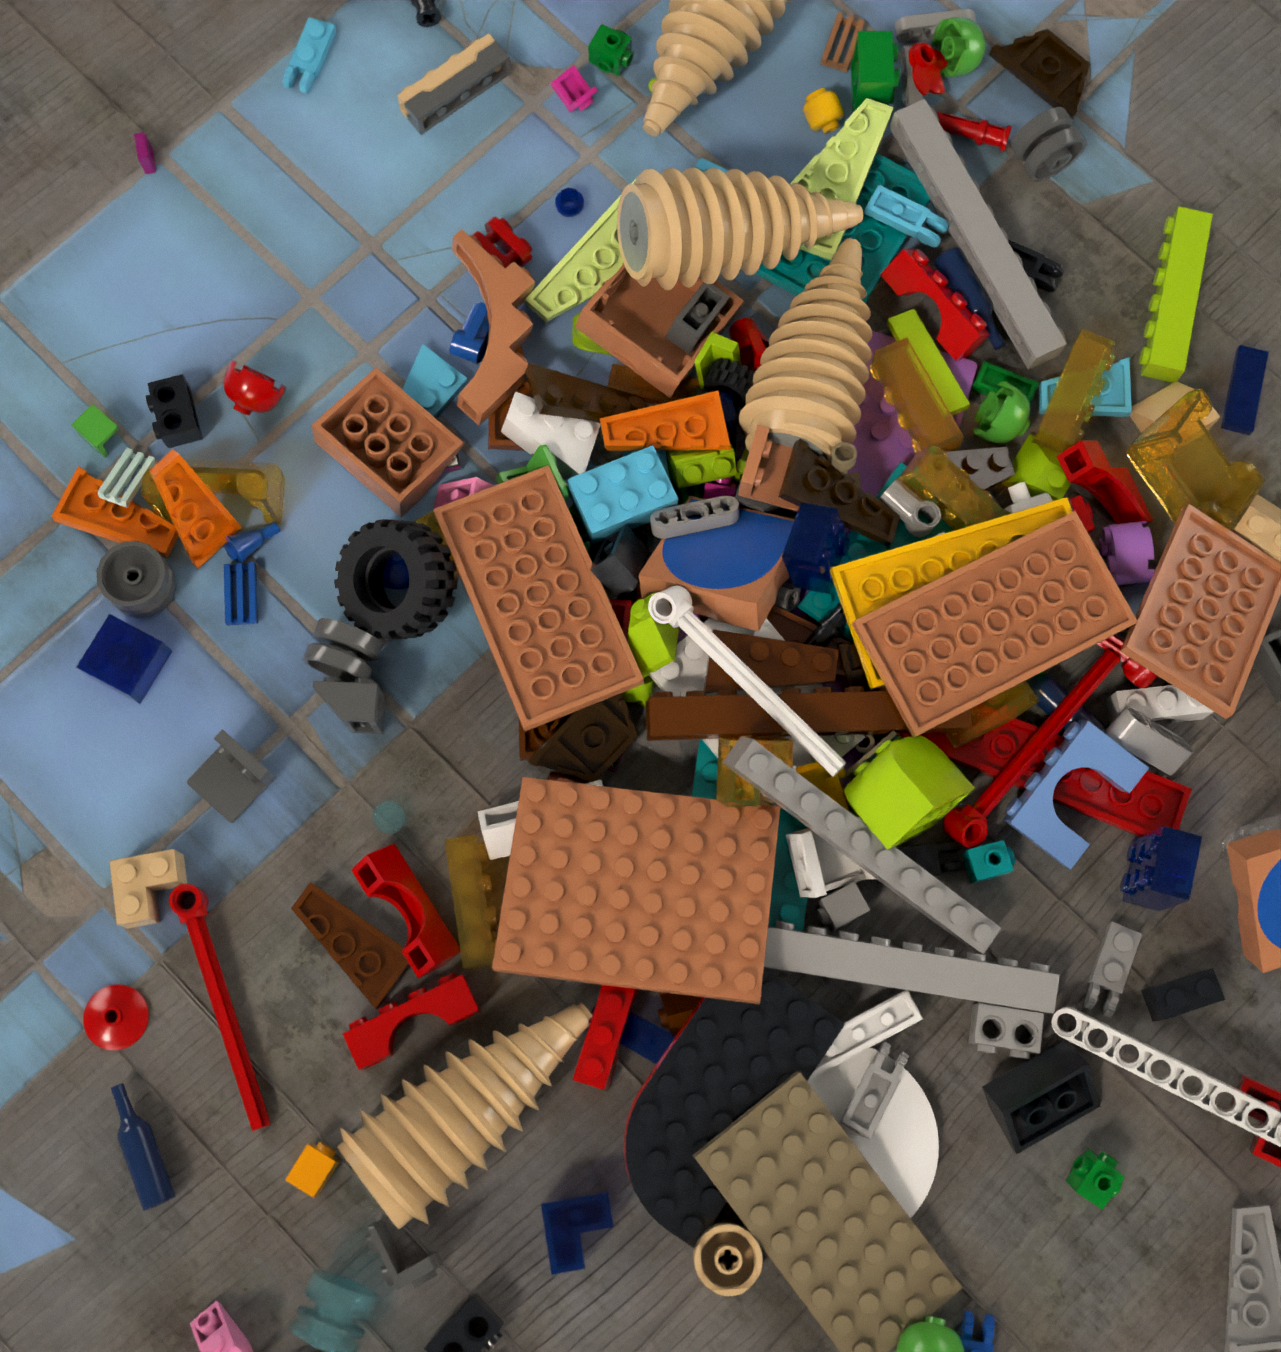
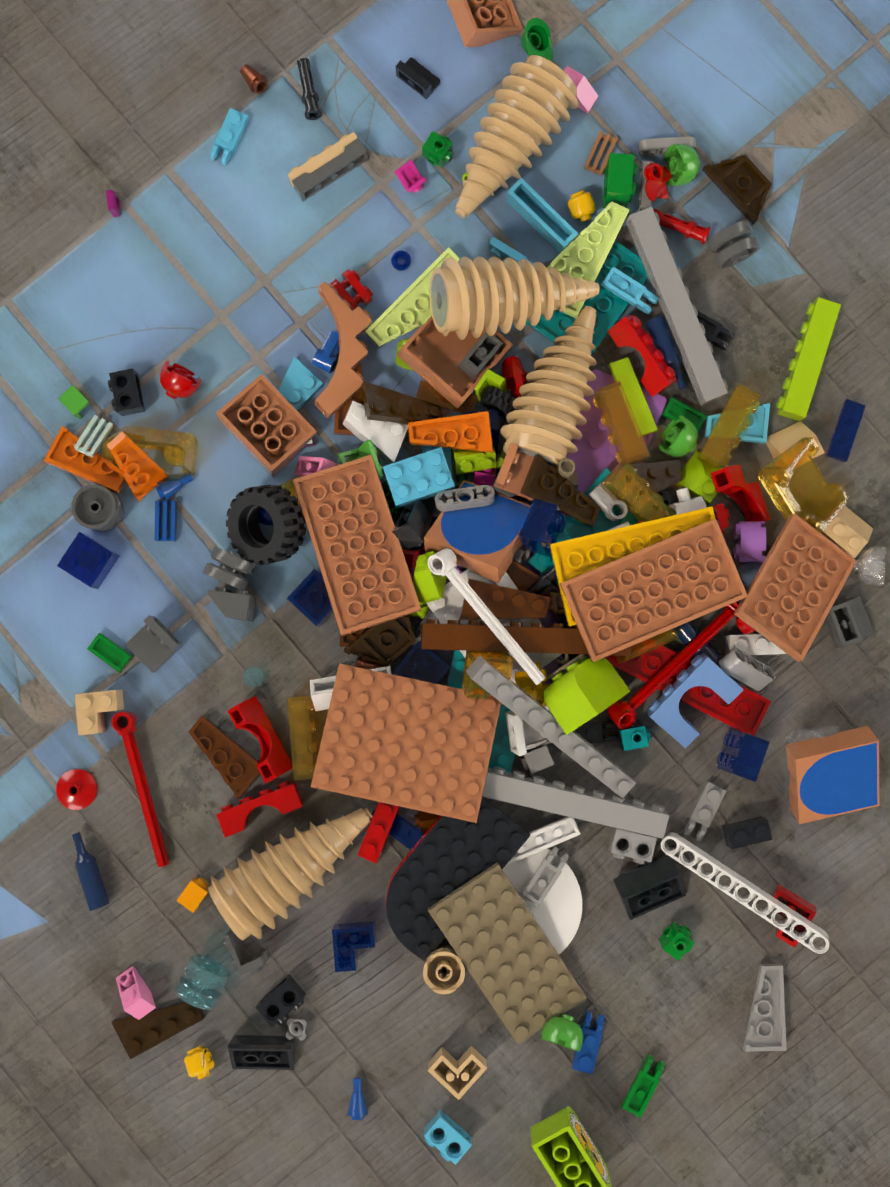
camera: 10 degrees right, 10 degrees up
none -> green tile [87,633,133,673]
none -> clear blue brick [286,568,334,627]
none -> clear blue brick [393,641,451,684]
none -> medium azure brick [506,178,578,253]

